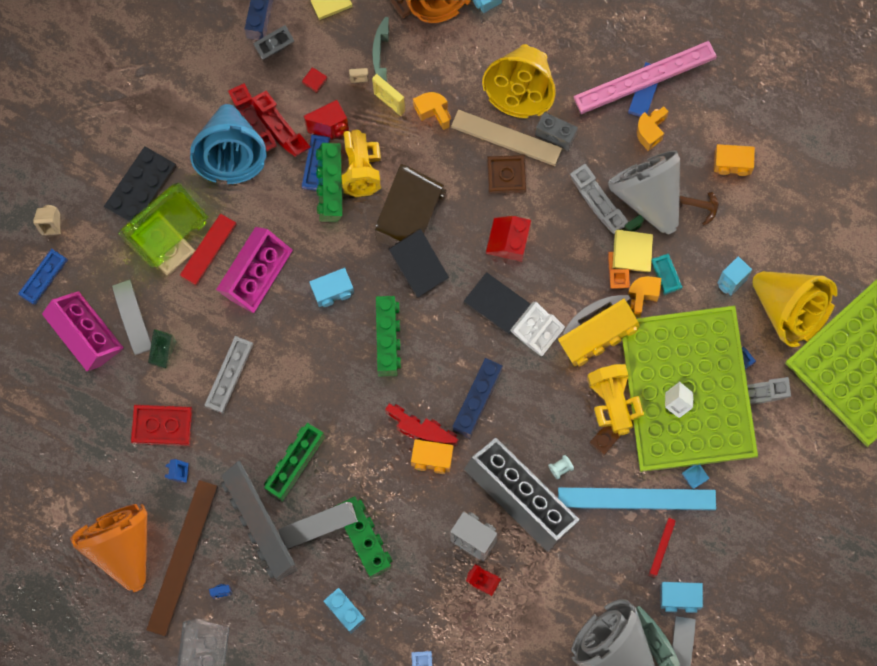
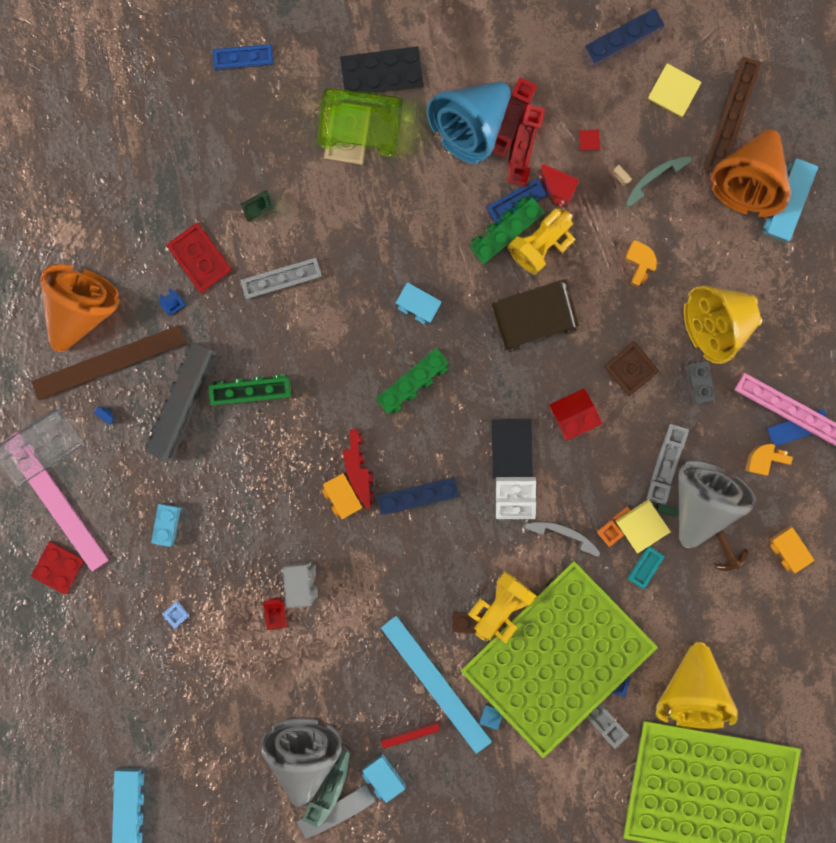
camera: 50 degrees right, 15 degrees up
tan slope [34,205,61,236] -> none
dark pink slope [42,291,124,371] -> none
light grey slope [112,280,153,355] -> none
red tile [180,213,237,286] -> none
dark pink slope [216,227,293,313] -> none
dark grey brick [253,25,295,61] -> none
light grey slope [278,502,358,549] -> none
green brick [334,496,393,579] -> none
light yellow tile [372,74,405,116] -> none
black tile [388,229,449,298] -> none
tan tile [451,110,562,166] -> none
dark grey slope [464,438,580,552] -> none
light aqua bush [548,455,574,480] -> none
yellow slope [558,298,640,367] -> none
light orange brick [628,276,661,318] -> none
white panel [665,382,693,418] -> none
medium azure brick [717,256,752,296] -> none

